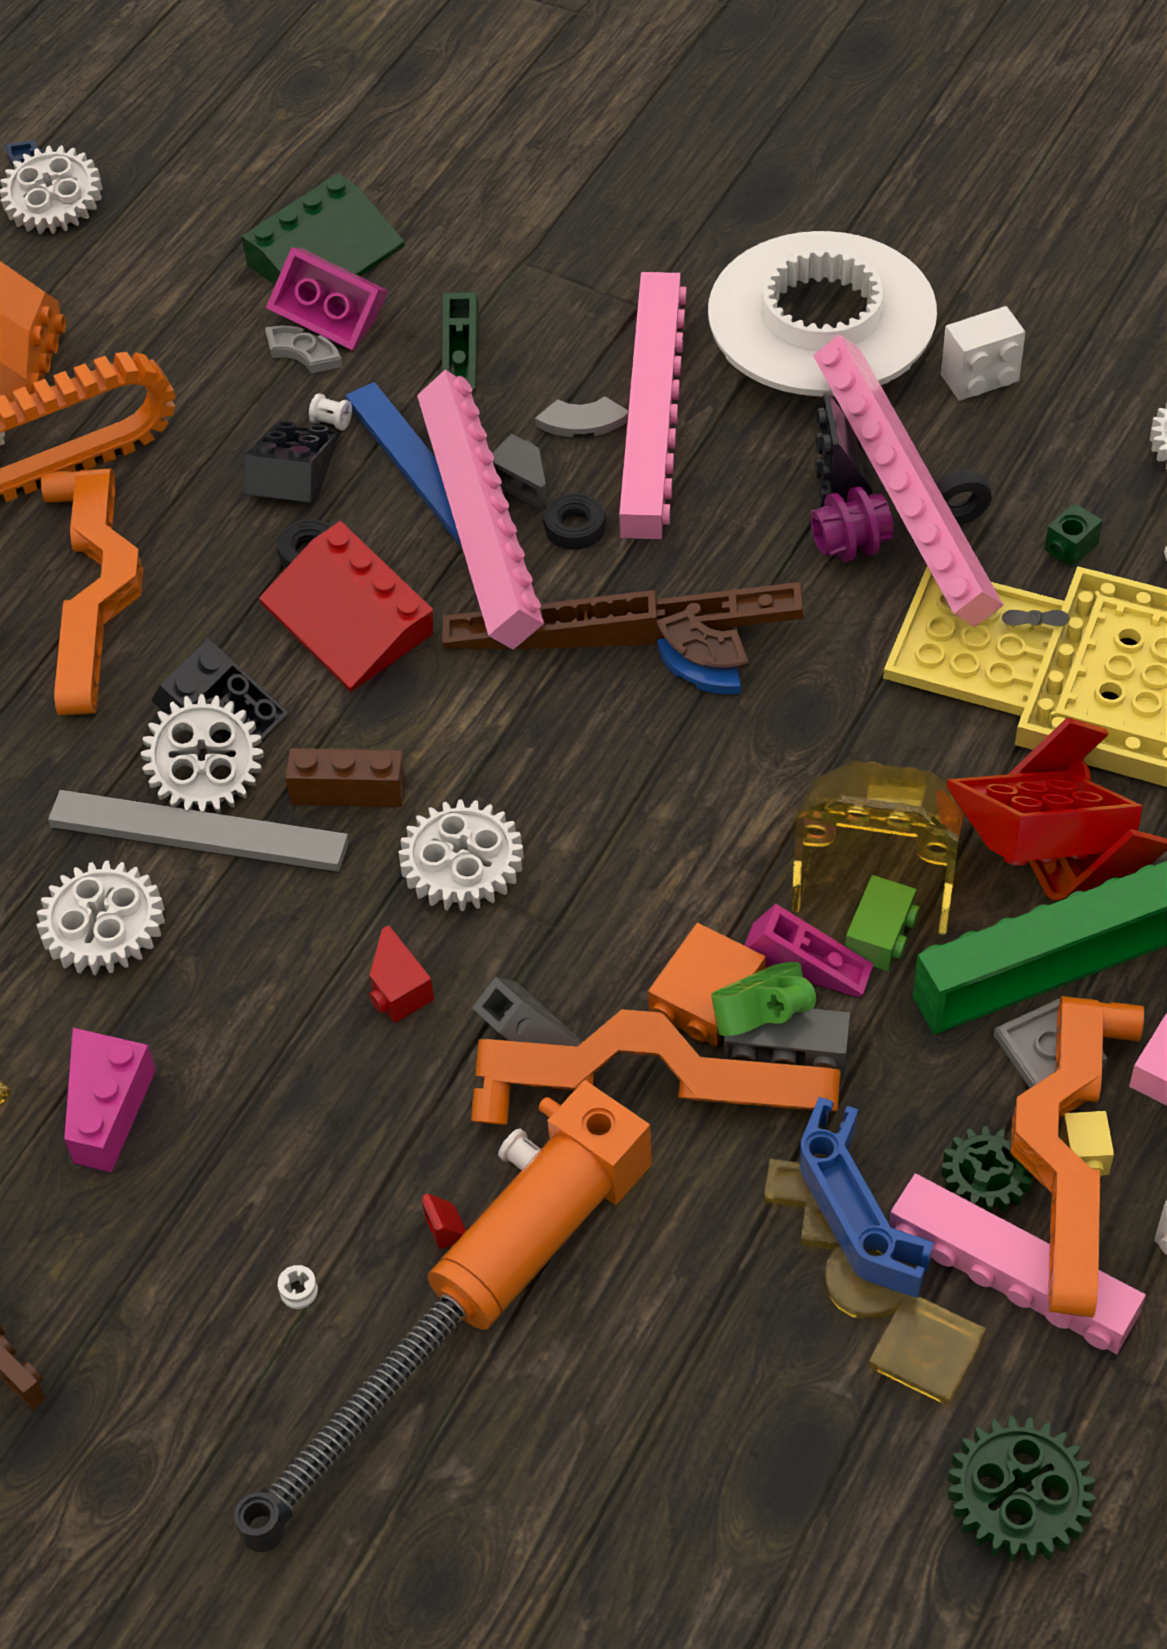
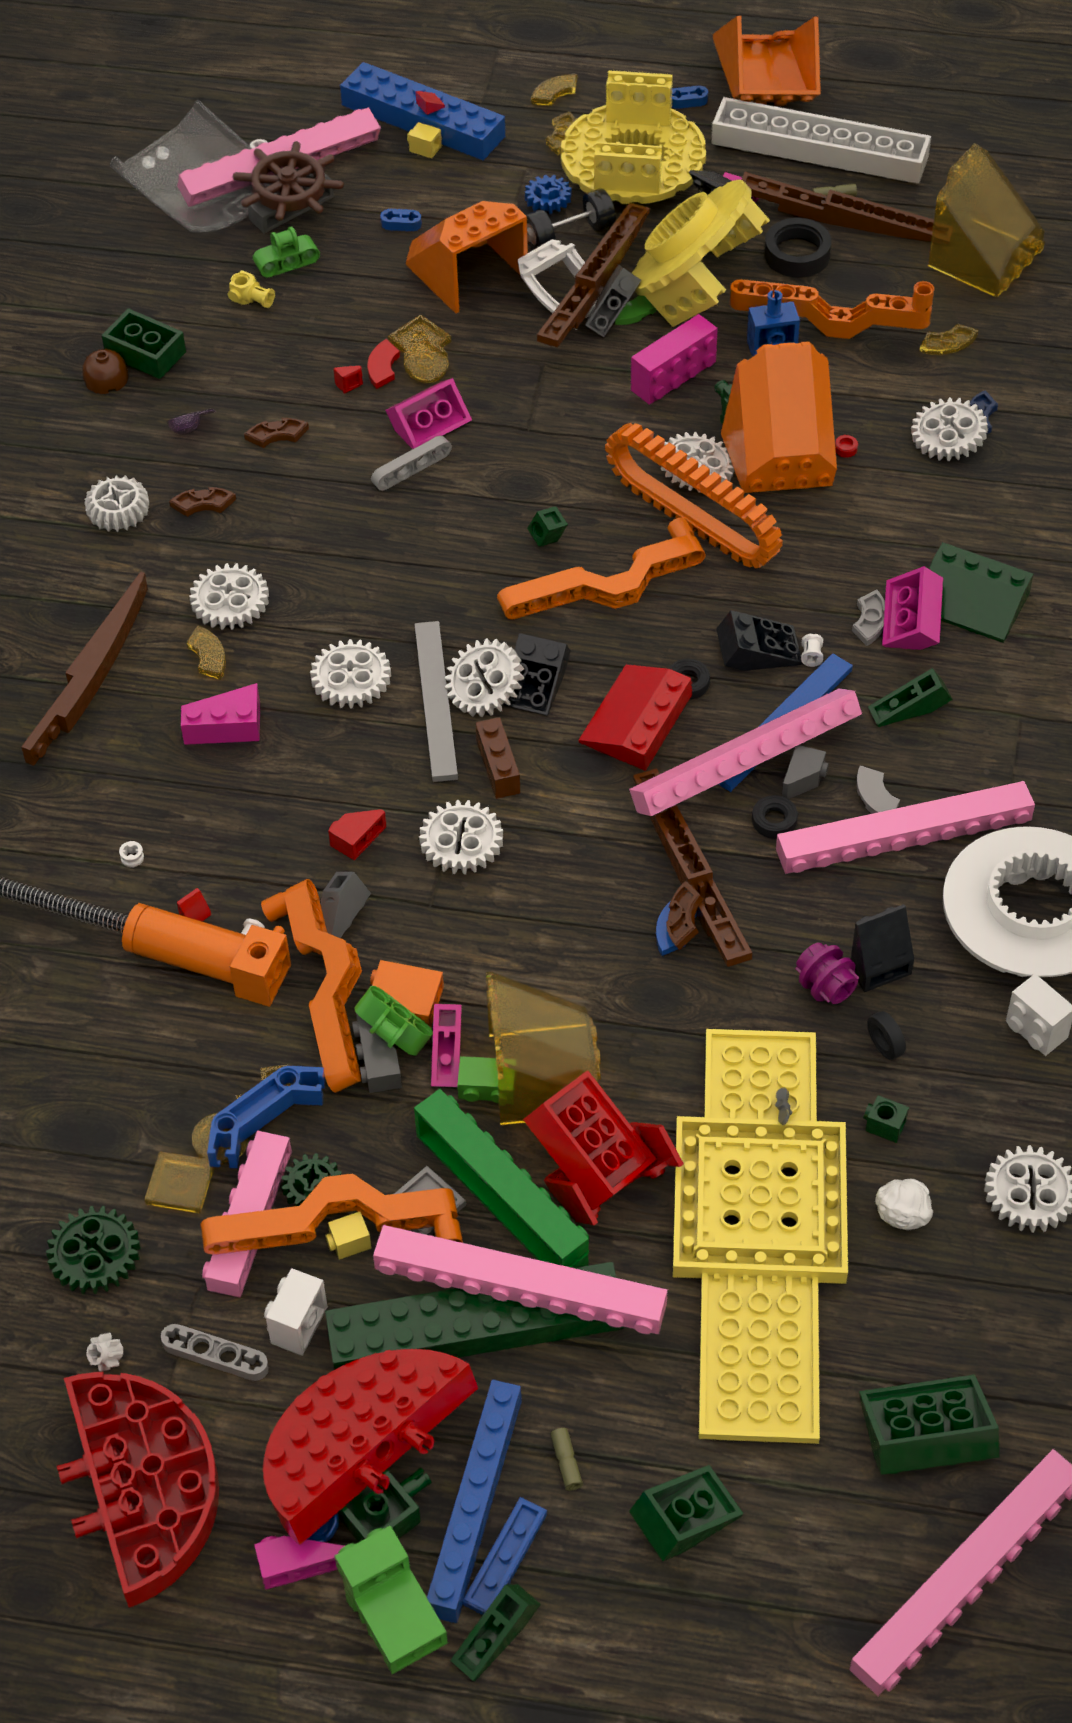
camera: 70 degrees right, 0 degrees up
bright pink brick [813,334,1003,627] -> none

